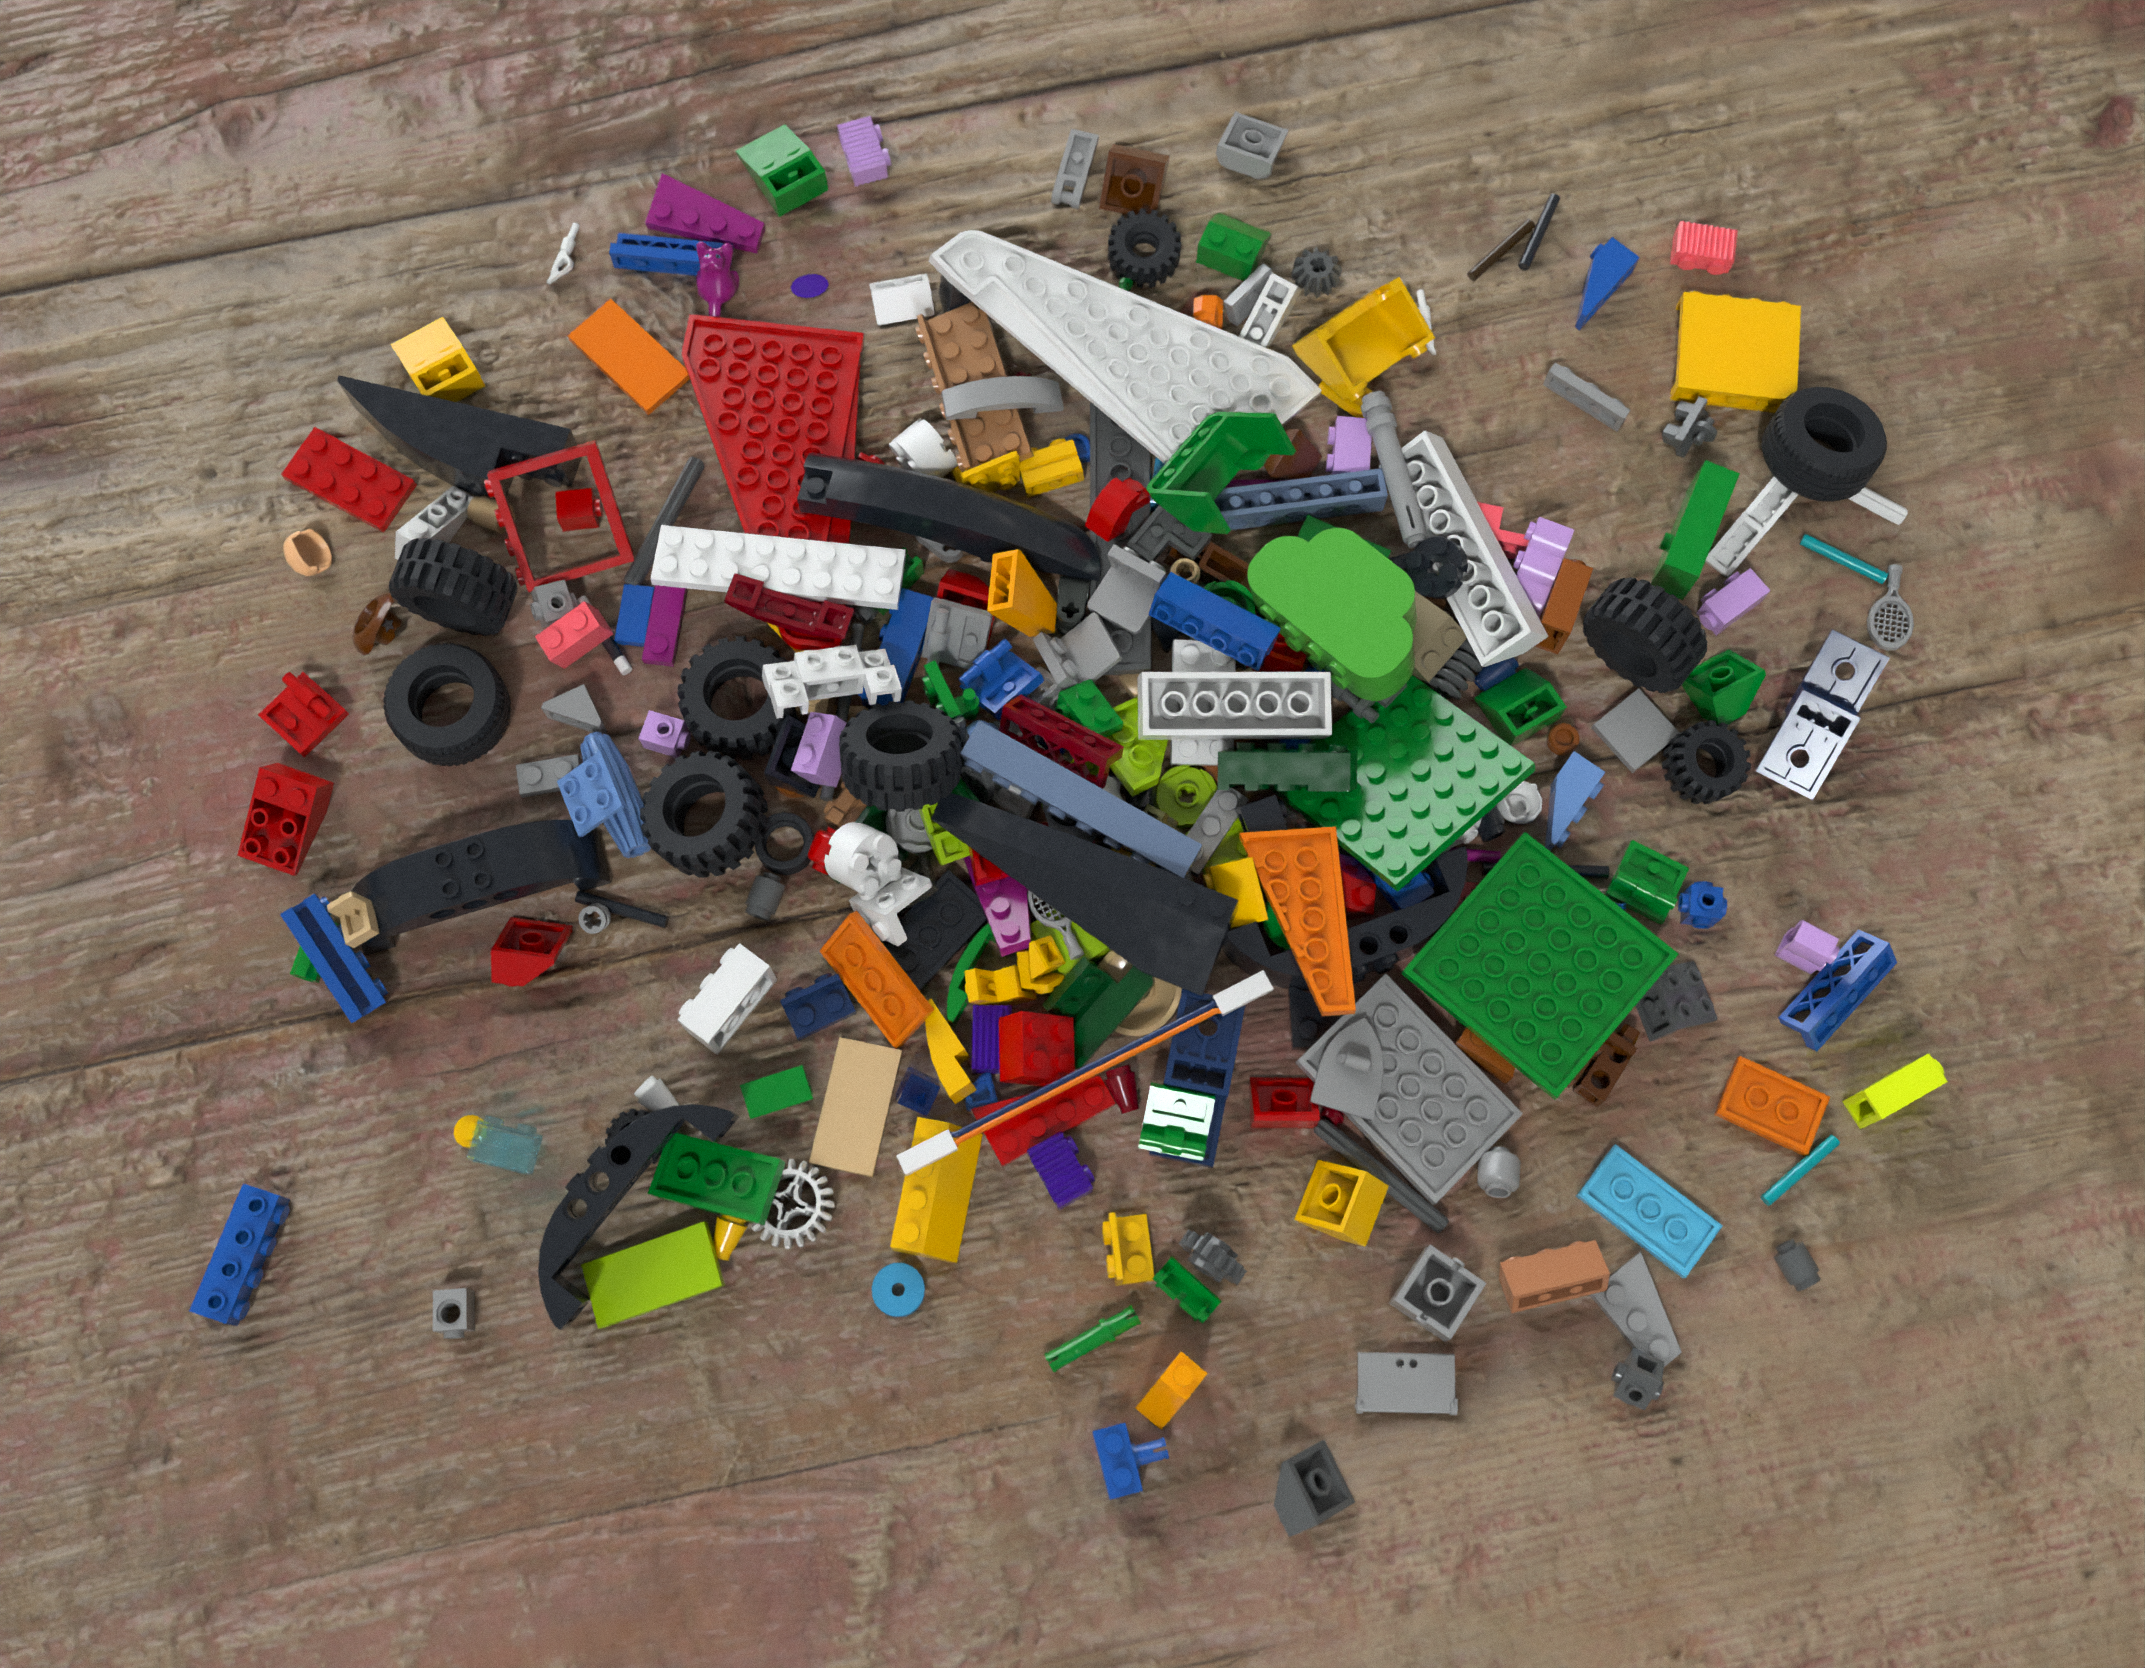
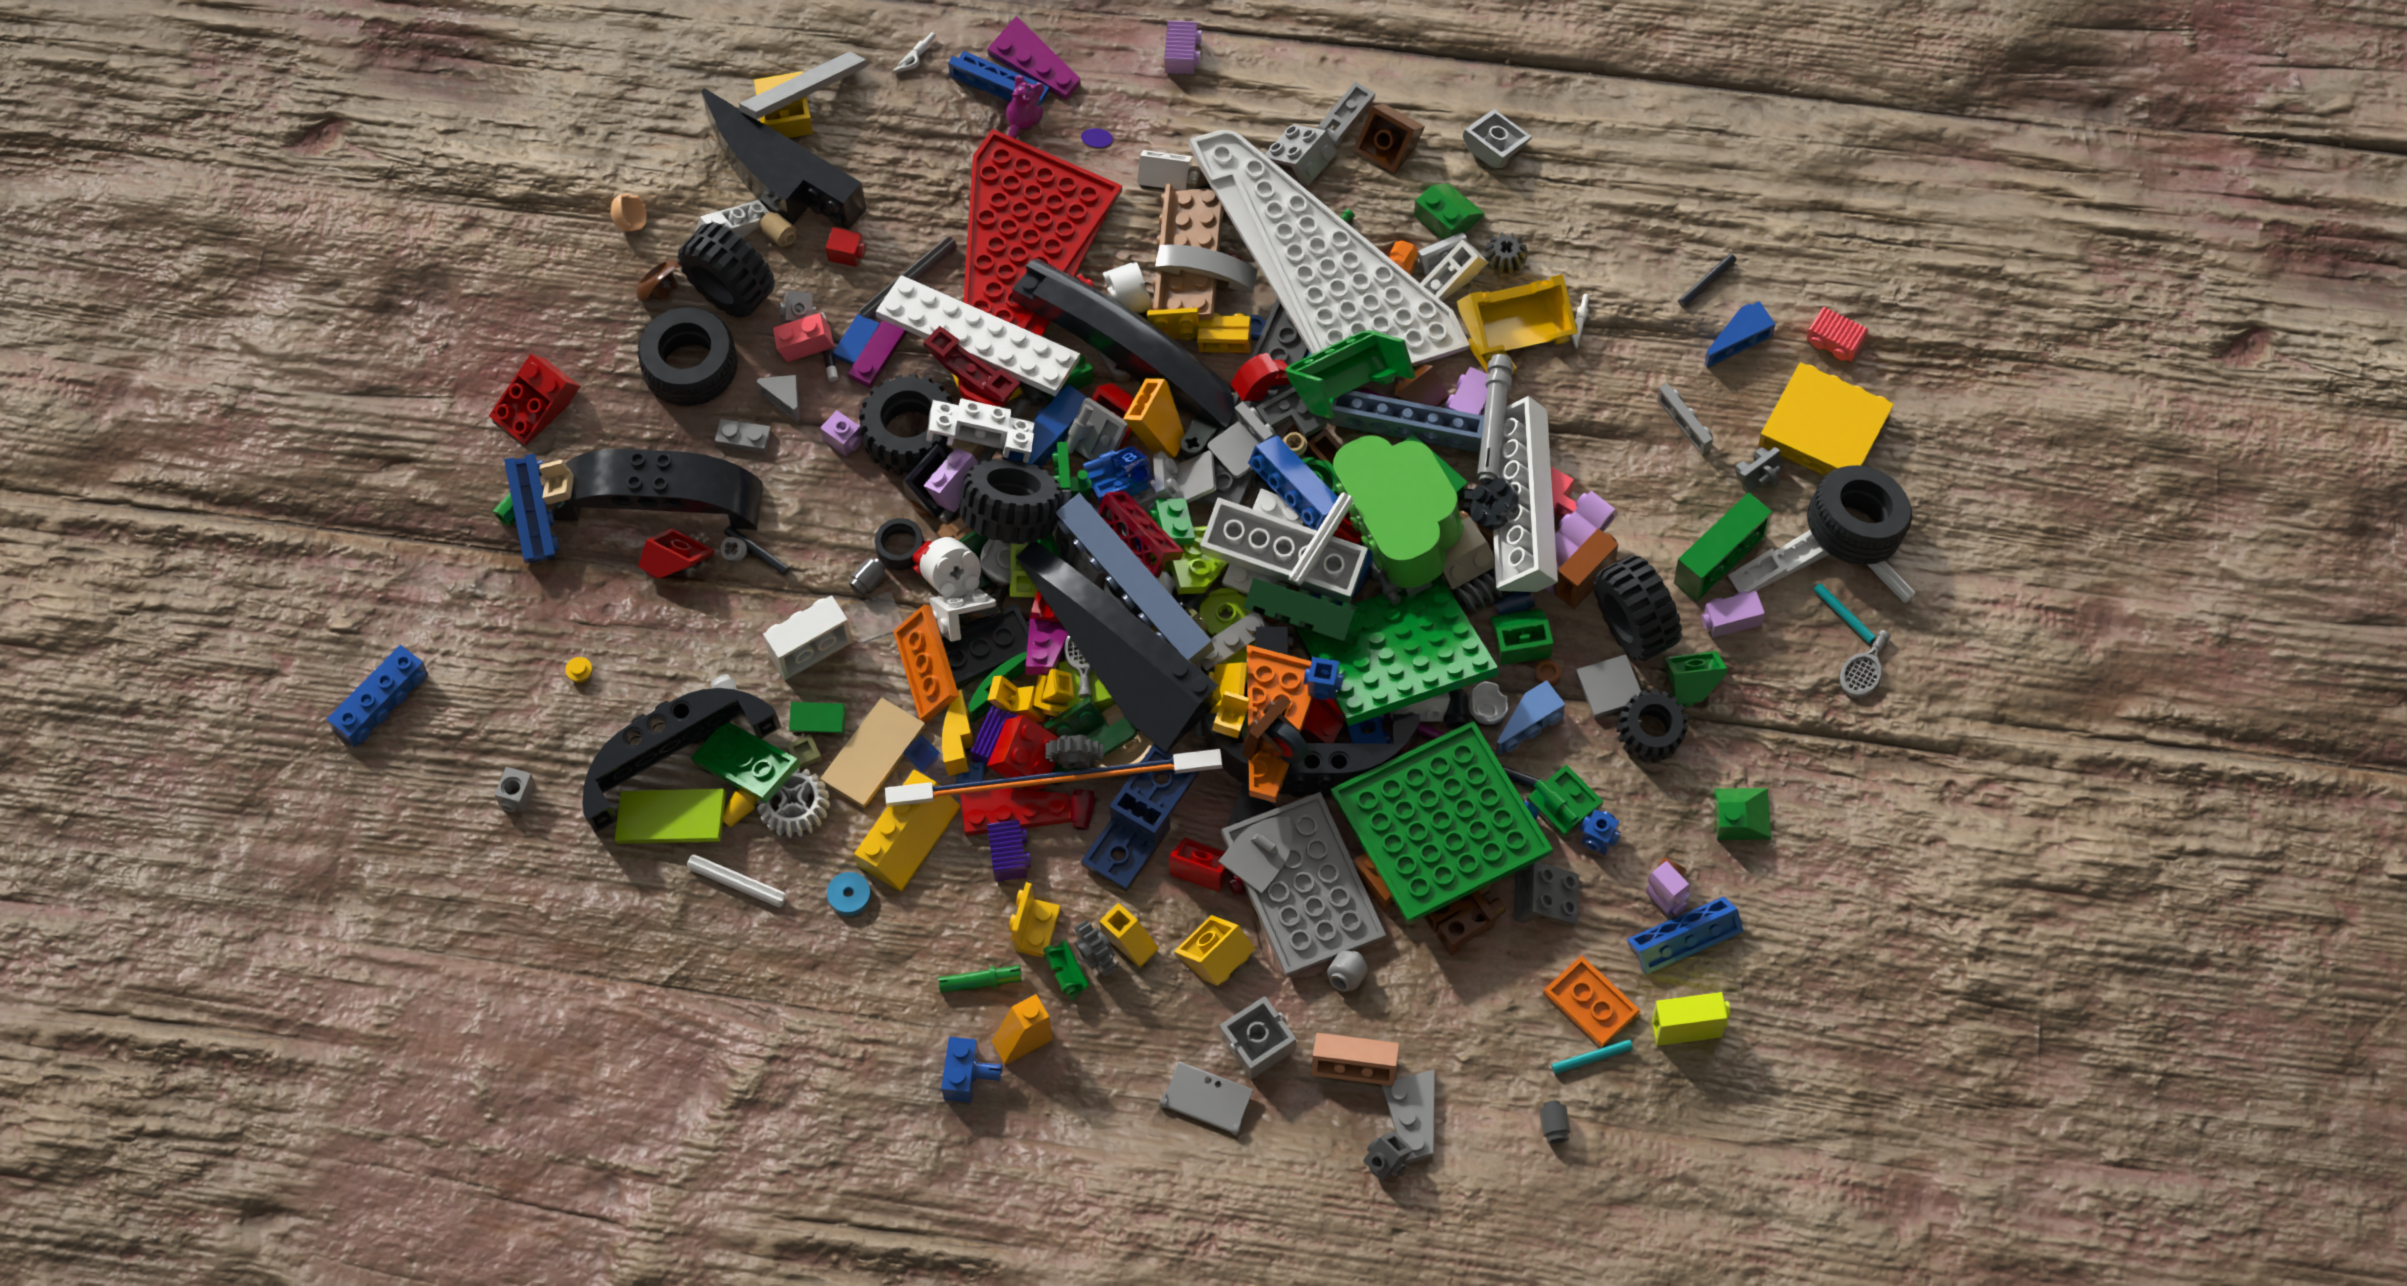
camera: 25 degrees right, 10 degrees down
red plate [258,672,349,758] -> none
red plate [281,427,417,533] -> none
clear light blue brick [465,1115,543,1176] -> none
red window [484,440,635,592] -> none
medium blue plate [557,732,651,858] -> none
orange tile [567,299,690,415] -> none
black tyre [640,751,768,878] -> none
green slope [735,124,829,217] -> none
dark blue bracket [780,973,857,1041] -> none
black tyre [1108,209,1181,288] -> none
plate [1138,1082,1215,1161] -> none
dark grey slope [1274,1440,1355,1537] -> none
dark grey axle [1313,1118,1449,1233] -> none
dark brown bar [1467,219,1535,281] -> none
medium azure tile [1576,1144,1723,1278] -> none
bracket [1755,629,1890,800] -> none
none -> white axle [687,855,786,907]
none -> light grey tile [739,51,867,120]
none -> olive plate [786,734,822,770]
none -> clear piece [848,591,903,644]
none -> dark grey gear [1046,735,1104,769]
none -> yellow slope [1099,903,1159,968]
none -> clear blue brick [1111,446,1153,490]
none -> yellow bracket [1212,691,1250,738]
none -> plate [1242,695,1309,765]
none -> light grey bracket [1265,124,1338,186]
none -> white axle [1289,493,1353,585]
none -> blue brick [1304,657,1344,700]
none -> dark orange tile [1658,857,1687,877]
none -> green slope [1714,788,1771,840]

